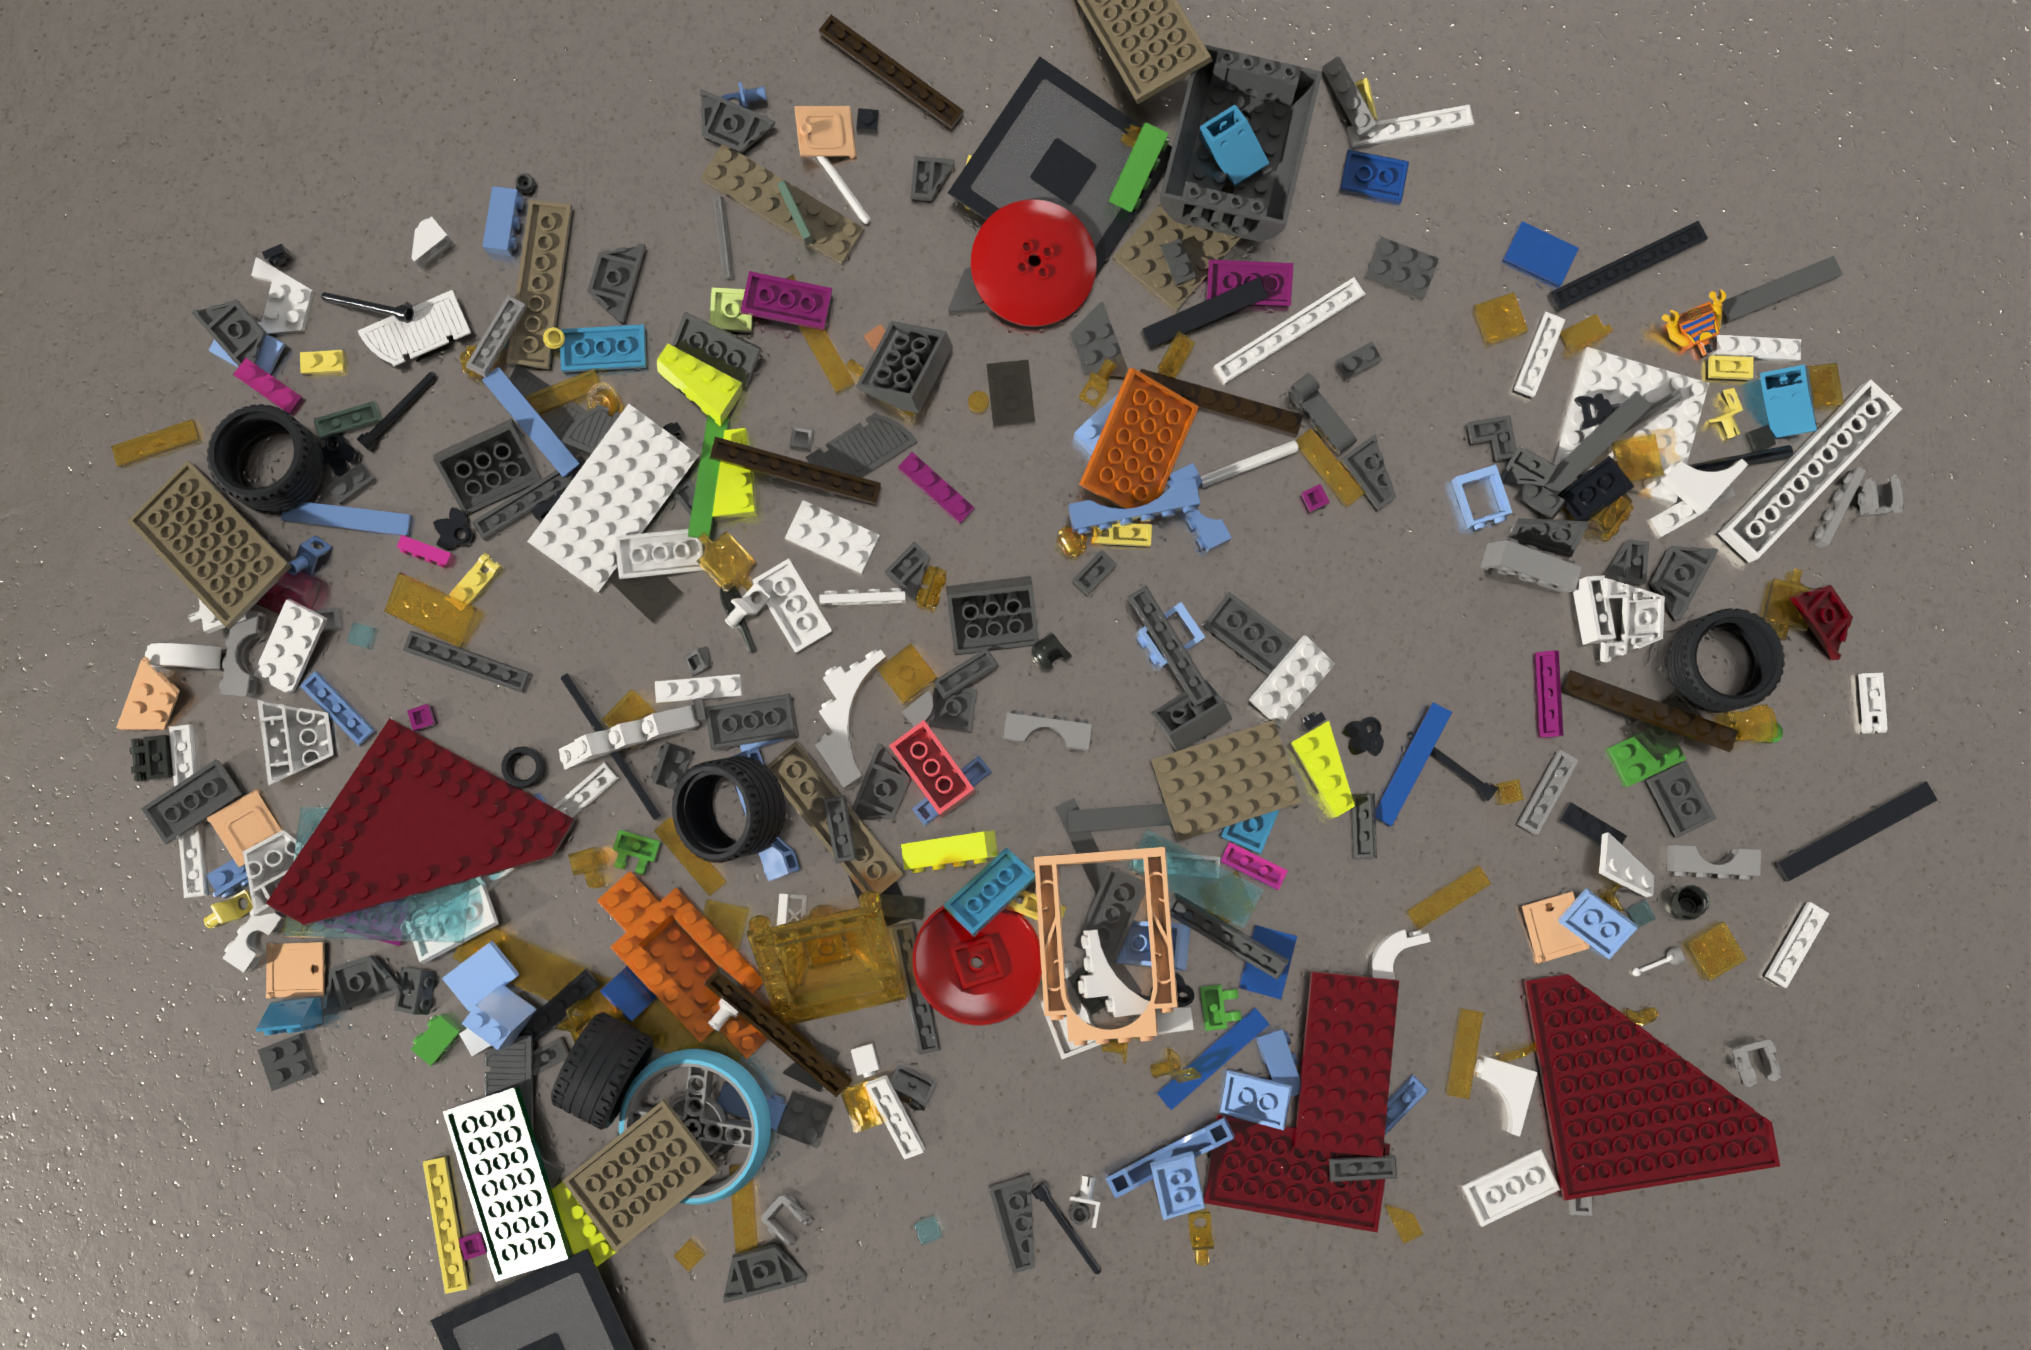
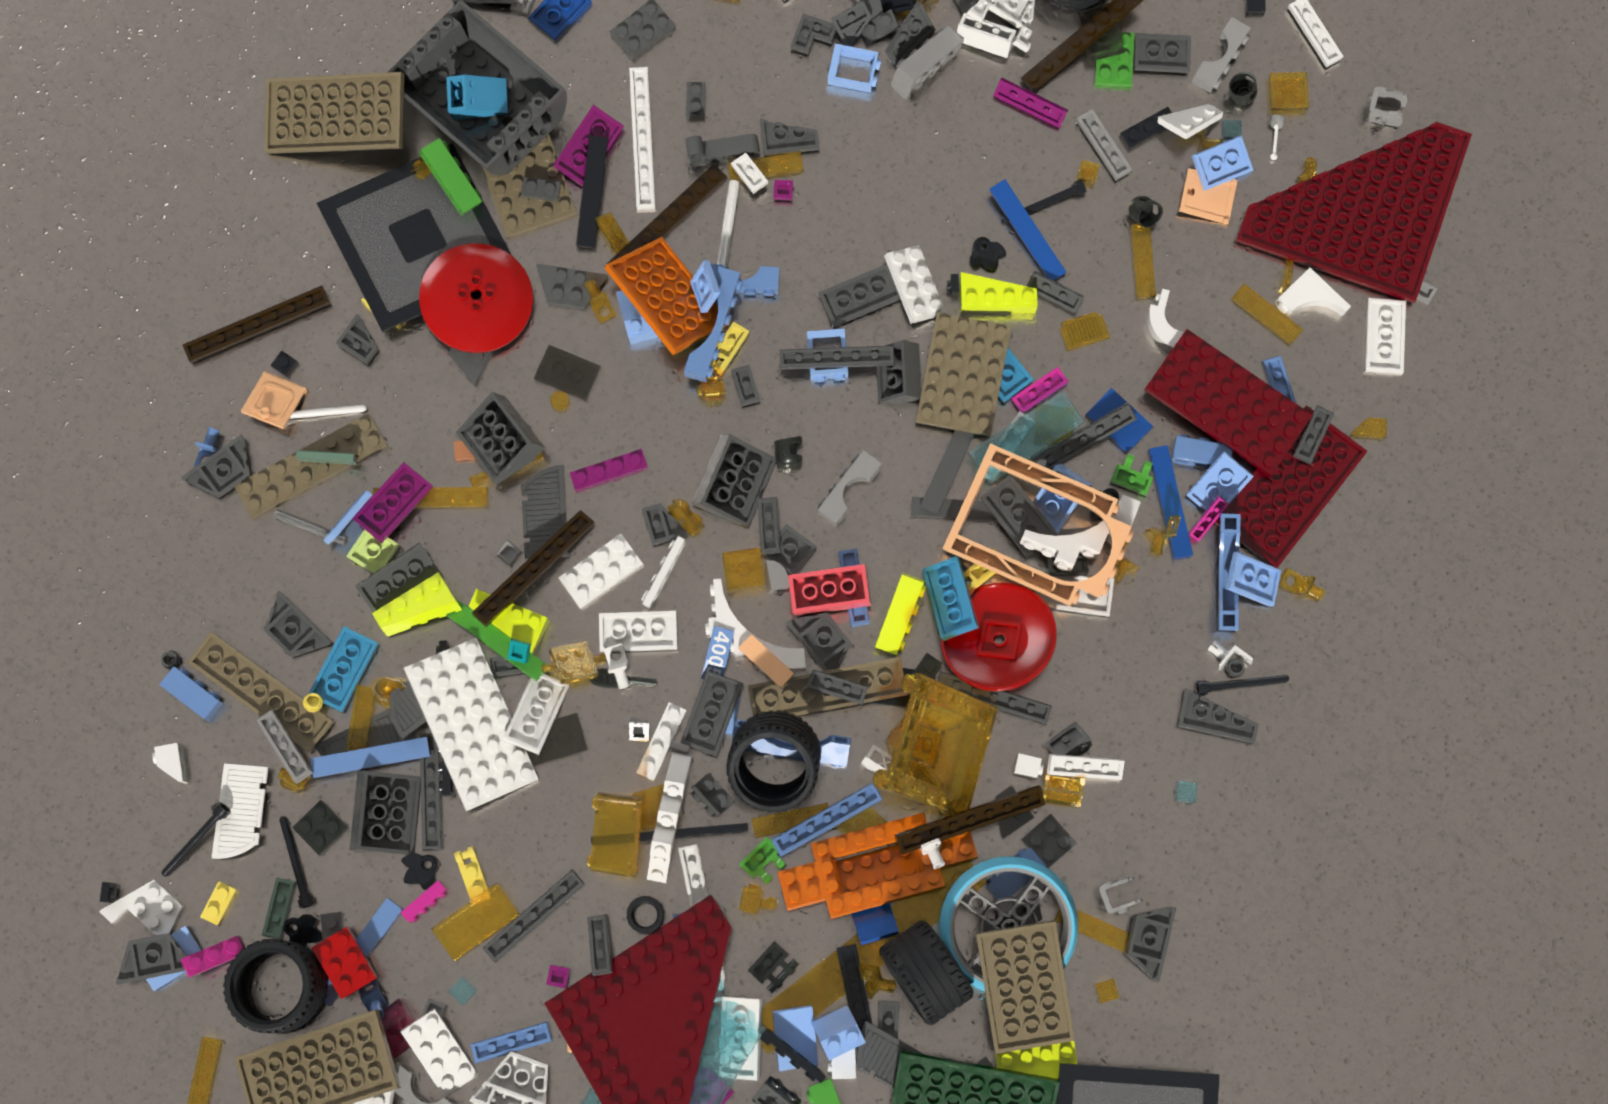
camera: 60 degrees left, 5 degrees down
none -> pearl dark grey plate [292,800,348,856]
none -> red brick [311,926,378,999]
none -> light blue tile [323,491,372,545]
none -> teal plate [507,639,531,664]
none -> clear yellow windscreen [587,792,645,878]
none -> dark grey tile [587,914,613,976]
none -> light blue tile [690,260,720,313]
none -> medium blue sticker [701,626,734,679]
none -> white plate [731,153,768,194]
none -> light nougat tile [738,634,794,688]
none -> pearl dark grey plate [748,941,799,993]
none -> black plate [758,1024,826,1083]
none -> medium blue tile [771,782,883,857]
none -> clear yellow window [1060,311,1110,351]
none -> pearl dark grey helmet [1128,196,1163,228]
none -> dark pink piece [1189,495,1229,542]

